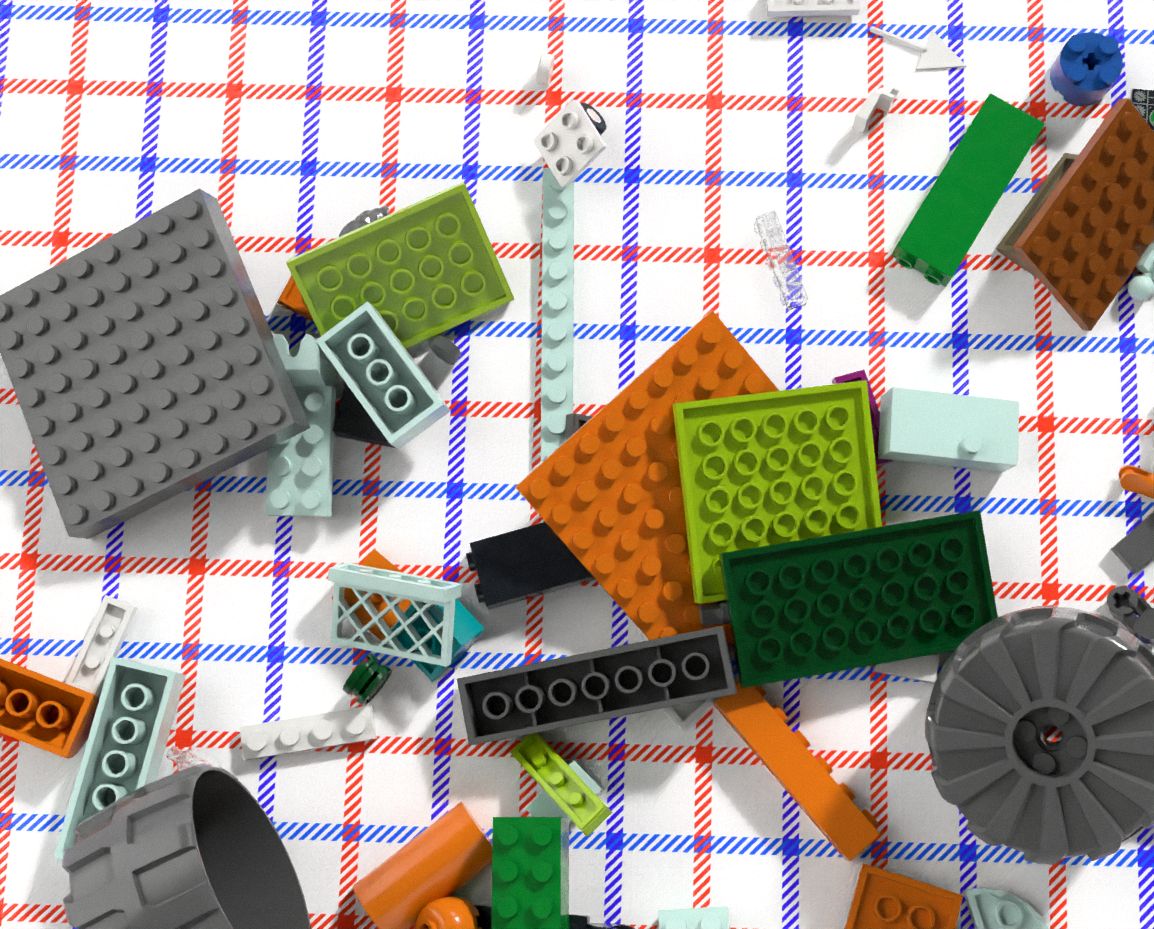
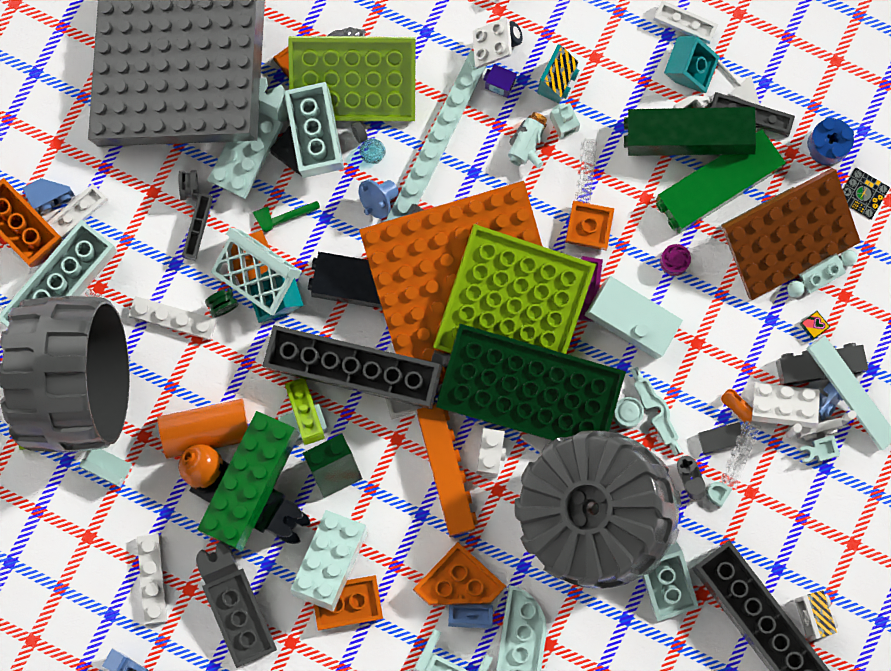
camera: 15 degrees right, 0 degrees up
none -> medium blue slope [22,178,75,214]
none -> dark grey wheel [178,170,199,201]
none -> dark grey piece [182,193,213,261]
none -> green piece [252,201,320,232]
none -> dark green slope [303,434,363,498]
none -> medium blue piece [358,179,398,219]
none -> clear light blue plate [359,138,386,164]
none -> white brick [476,428,507,477]
none -> dark purple brick [483,64,517,98]
none -> light aqua piece [508,112,547,168]
none -> slope [537,44,580,104]
none -> light aqua brick [550,103,580,139]
none -> orange plate [565,201,615,251]
none -> light aqua wheel [613,397,644,429]
none -> dark green brick [624,107,756,156]
none -> light aqua piece [630,367,682,456]
none -> magenta wheel [660,244,691,276]
none -> teal slope [664,36,720,93]
none -> dark grey tile [710,92,795,137]

